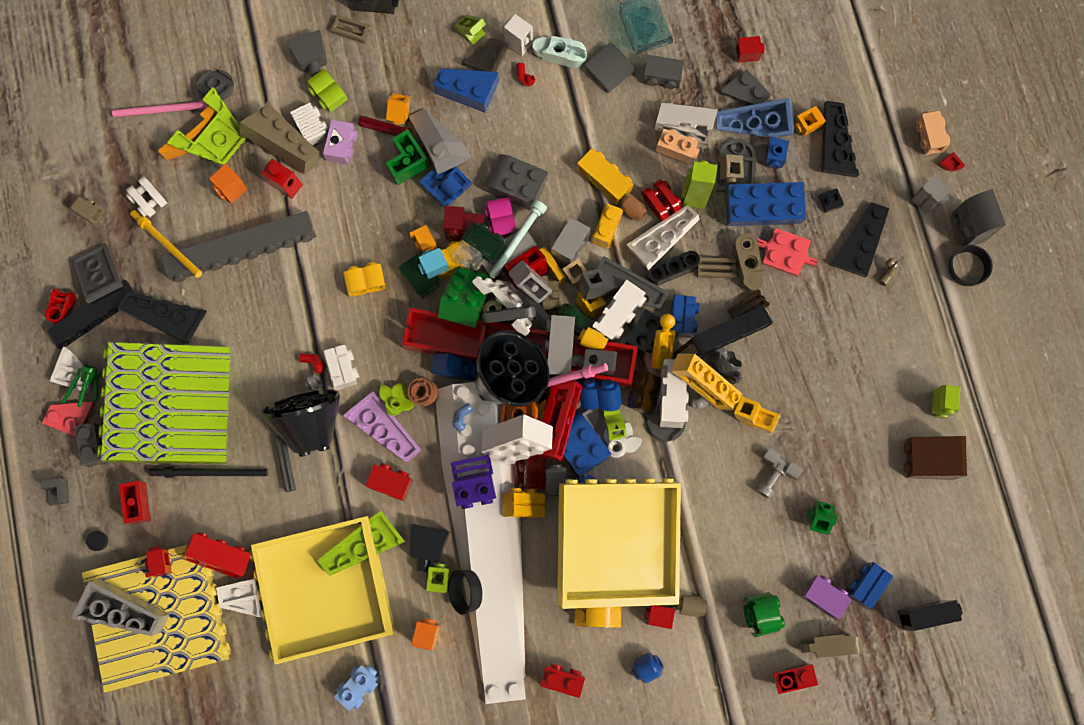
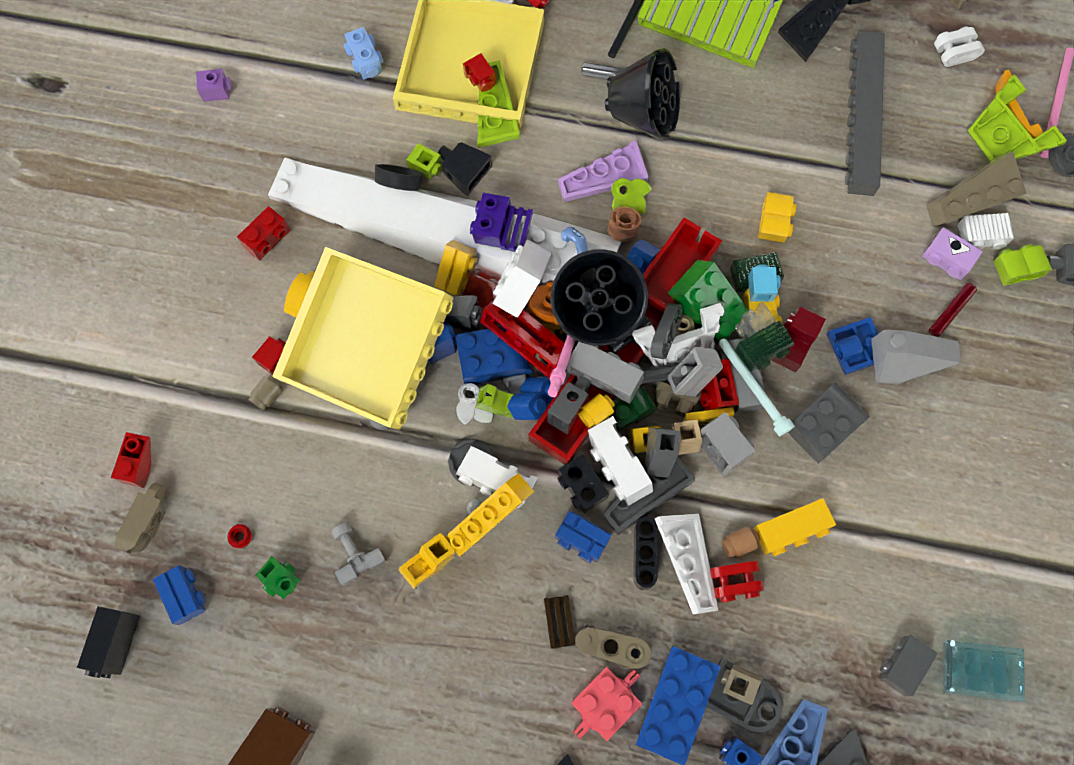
camera: 115 degrees right, 5 degrees down
yellow bar [130,210,202,278] -> none
orange brick [209,163,248,204] -> none
red torso [261,159,303,199] -> none
red arm [300,353,325,373] -> none
light grey plate [305,373,322,391] -> none
white brick [323,345,360,390] -> none
red brick [365,463,413,502] -> none
light orange brick [386,93,411,124] -> none
green brick [386,129,429,185] -> none
light orange brick [410,225,438,252] -> none
orange brick [411,618,440,650] -> none
blue wedge [433,69,499,113] -> none
lime slope [453,15,486,45] -> none
clear smoke wing [462,37,508,72] -> none
dark pink brick [484,197,517,240] -> none
white brick [504,14,533,56] -> none
red arm [516,63,536,87] -> none
light aqua piece [533,36,587,68] -> none
dark grey slope [583,42,636,93] -> none
yellow brick [592,203,623,249] -> none
dark brown brick [628,370,661,415] -> none
blue head [632,653,664,683] -> none
yellow plate [651,314,676,369] -> none
white wedge [654,103,718,144] -> none
light nougat brick [656,129,700,164] -> none
black beam [673,306,773,359] -> none
lime brick [680,160,717,209] -> none
dark tan tile [697,257,736,279] -> none
dark grey hair [708,348,742,385] -> none
green brick [743,592,785,637] -> none
medium lavender brick [801,575,852,620] -> none
none -> red plate [227,524,252,549]
none -> red brick [462,53,496,92]

